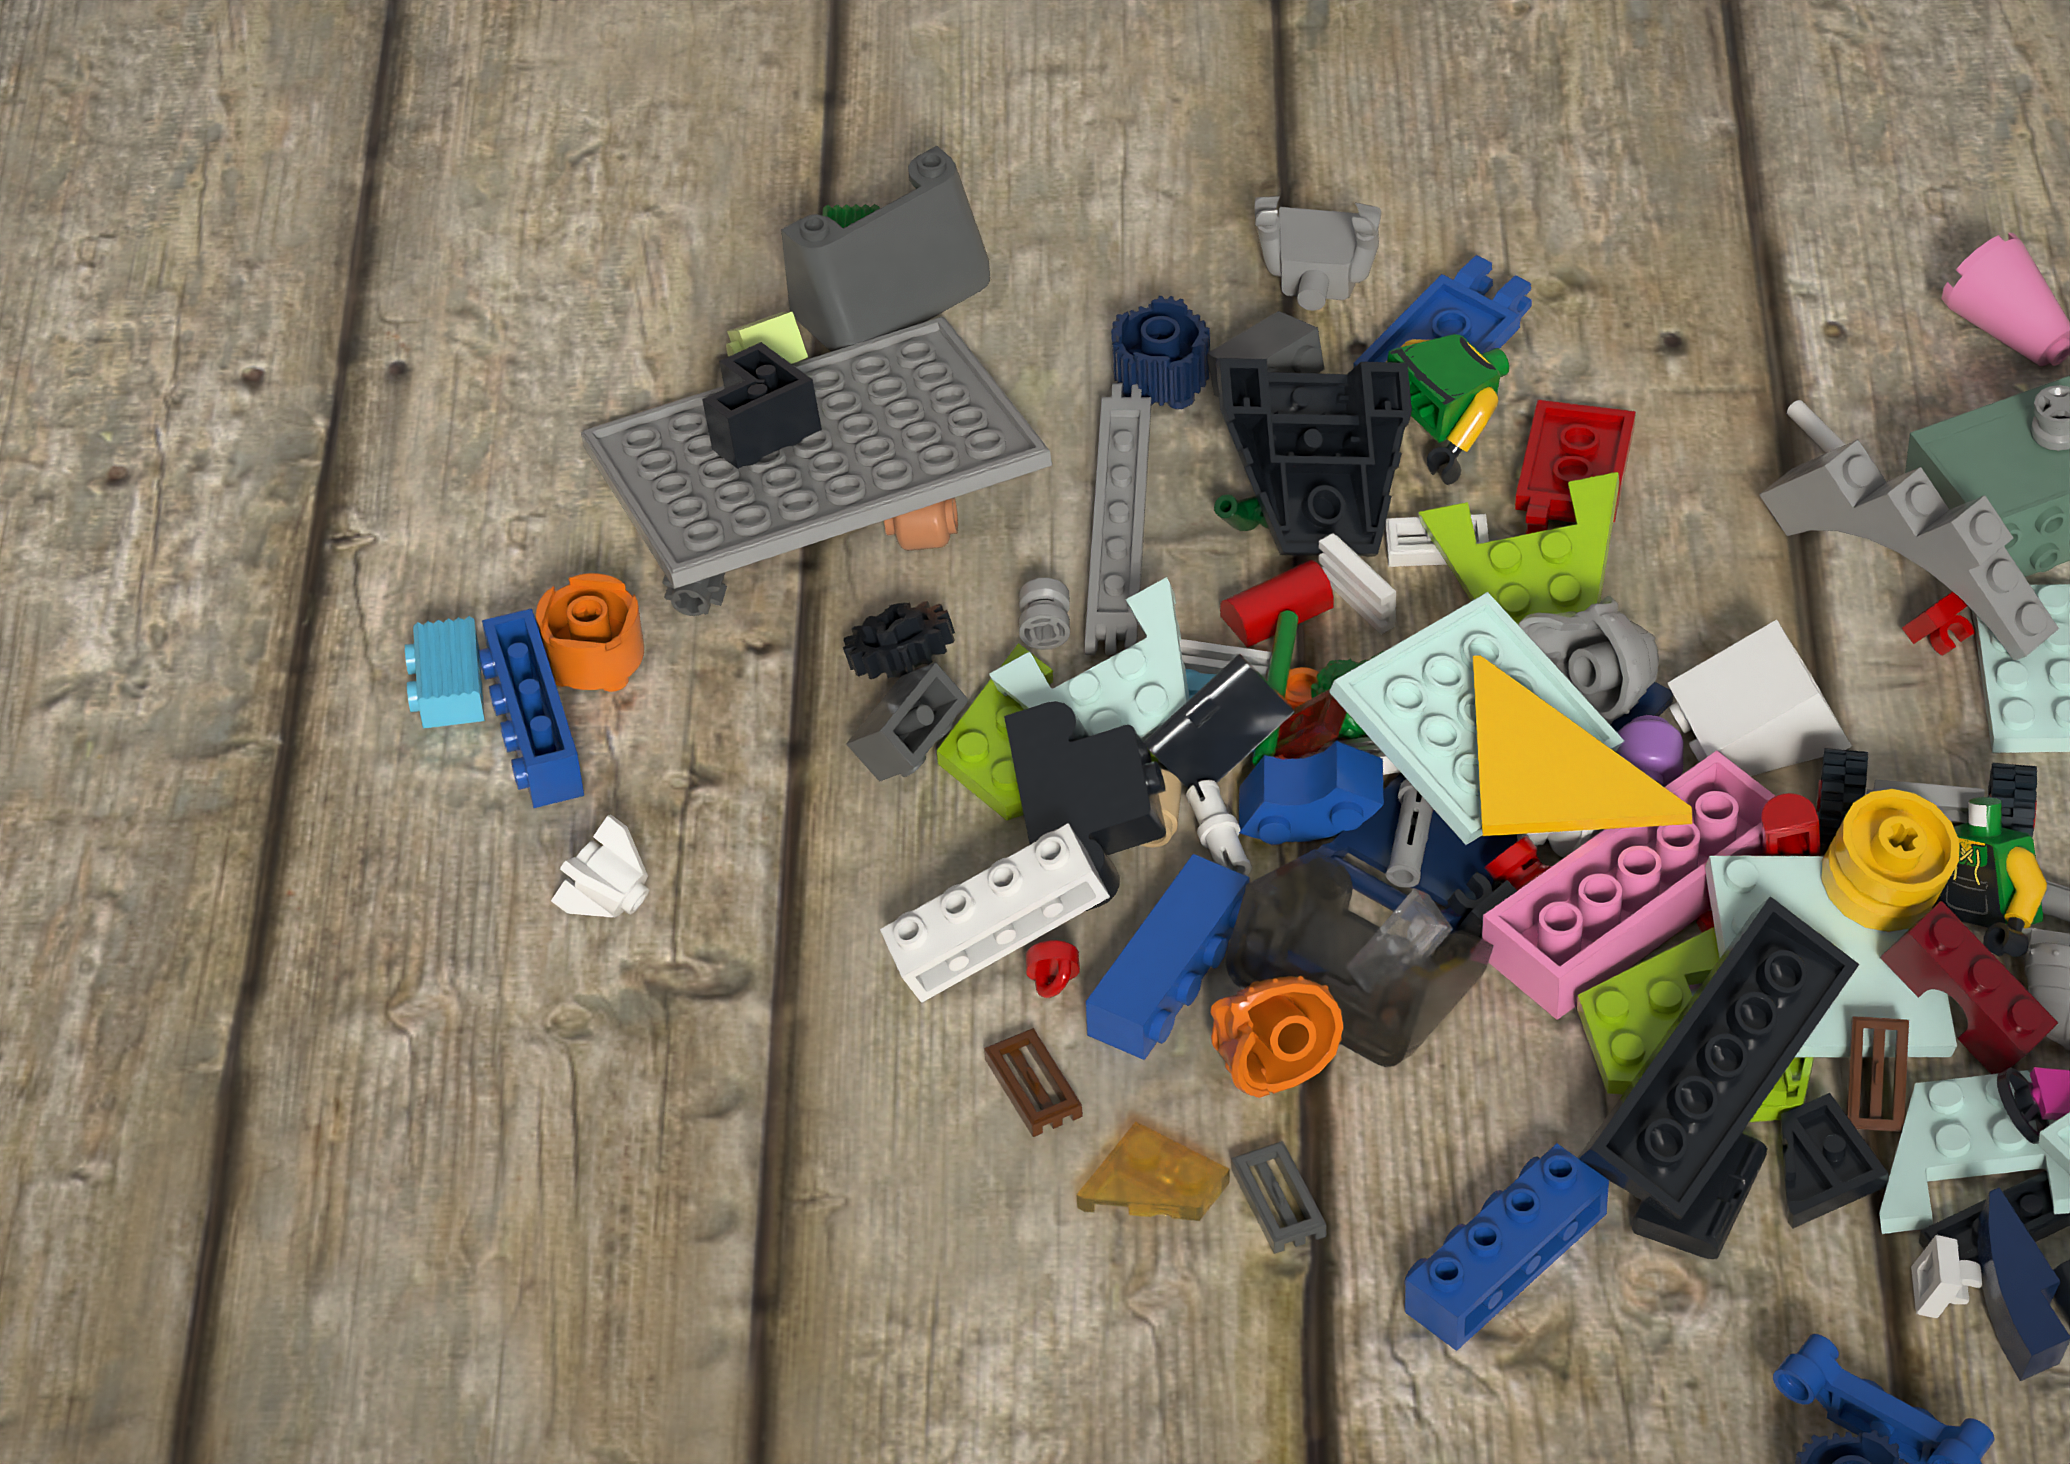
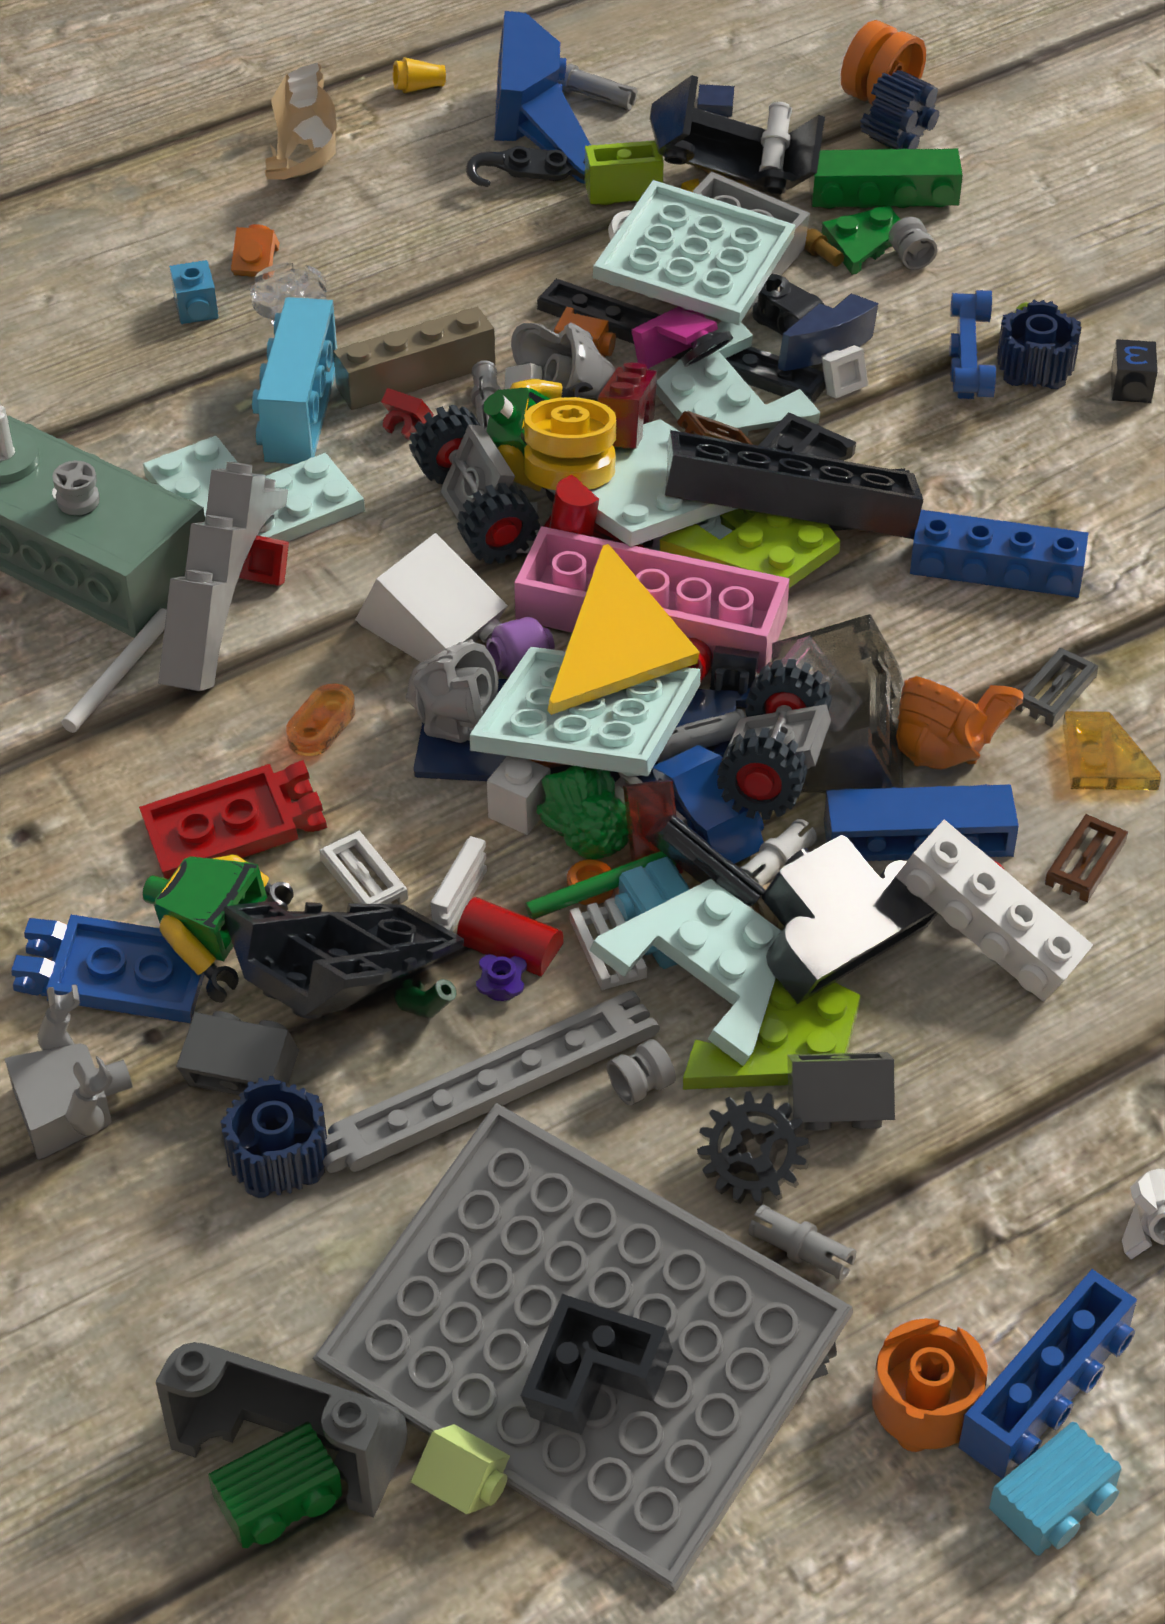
camera: 125 degrees left, 0 degrees up
lime wing [1418,472,1620,624] -> none
none -> clear orange plate [286,683,356,756]
none -> dark purple plate [476,954,527,1001]
none -> black plate [717,659,832,820]
none -> light grey pin [749,1205,856,1281]

